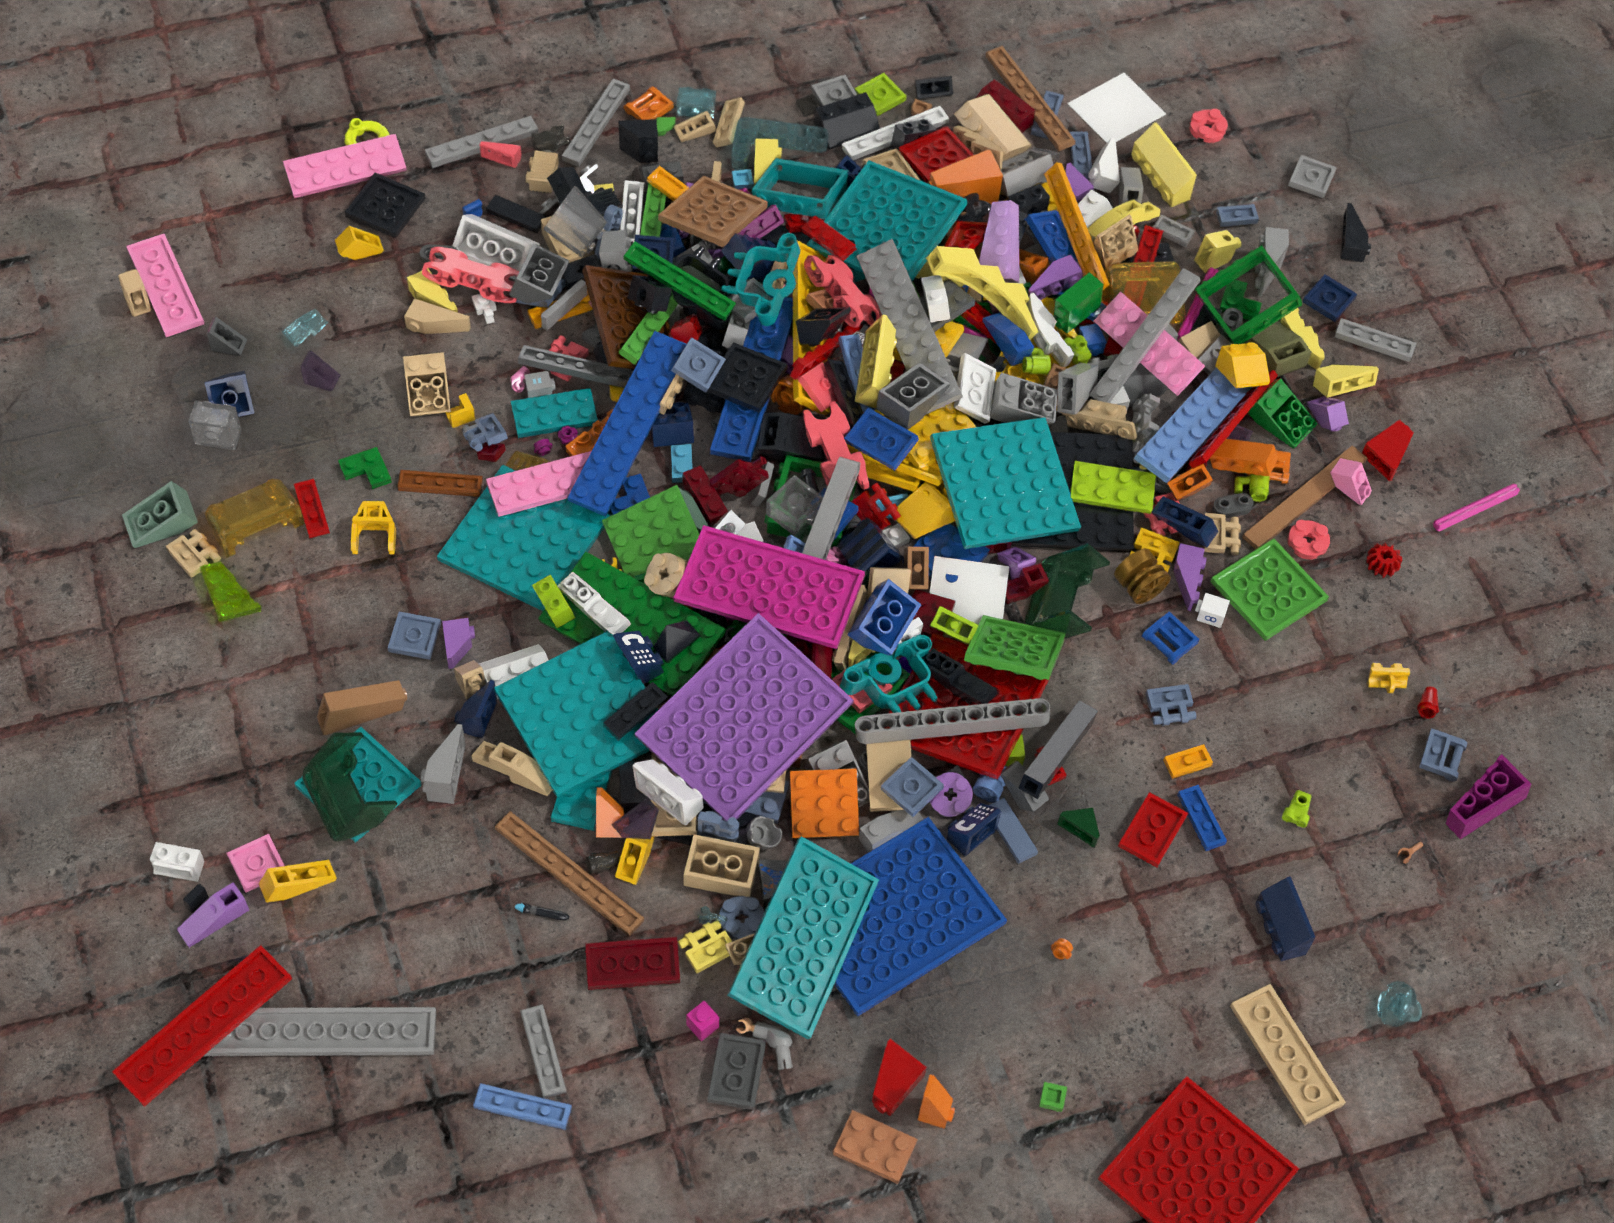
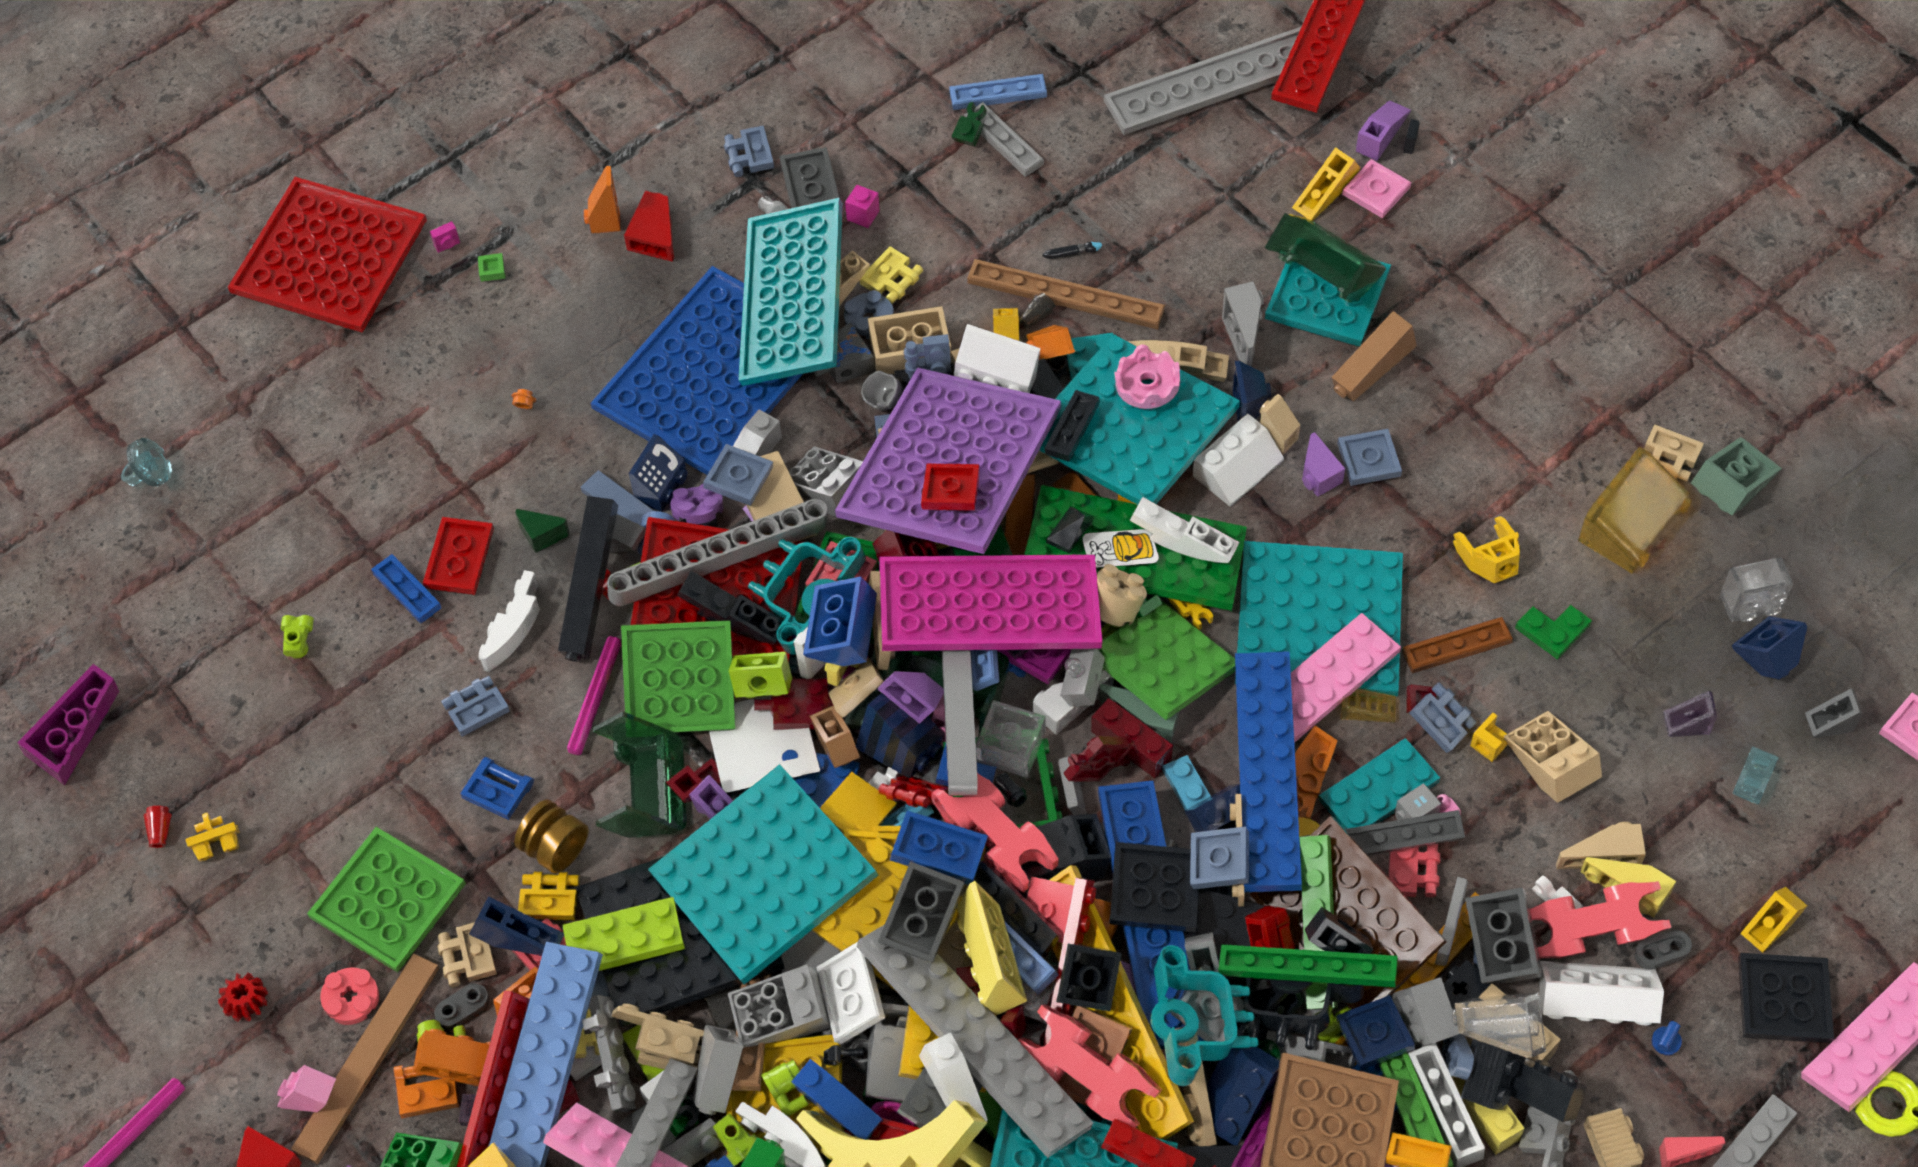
camera: 165 degrees right, 0 degrees up
white window [150,842,204,882] -> none
clear neon green wing [200,561,261,622] -> none
red plate [294,479,330,538] -> none
black tile [486,195,546,233] -> none
lime brick [532,575,575,628] -> none
magenta plate [533,439,553,456] -> none
magenta plate [558,426,578,445] -> none
dark red plate [585,937,680,990] -> none
blue plate [610,473,650,515] -> none
slope [612,798,659,839] -> none
dark blue slope [613,631,664,685] -> none
clear light blue hand [697,906,727,924] -> none
orange plate [790,768,859,838] -> none
nougat plate [833,1110,918,1184] -> none
light orange plate [1163,744,1213,779] -> none
medium lavender slope [1173,543,1207,611] -> none
white brick [1195,593,1230,628] -> none
tan plate [1230,984,1346,1125] -> none
dark blue slope [1256,876,1316,961] -> none
nougat hand [1397,842,1423,864] -> none
sand blue plate [1419,728,1467,781] -> none
none -> dark pink plate [430,221,460,253]
none -> white slope [479,570,540,672]
none -> dark pink axle [567,636,621,756]
none -> sand blue plate [724,126,774,177]
none -> medium lavender slope [878,671,944,724]
none -> red plate [921,463,980,510]
none -> dark green plate [951,102,987,147]
none -> sticker [1083,529,1159,567]
none -> bright pink plate [1115,345,1180,409]

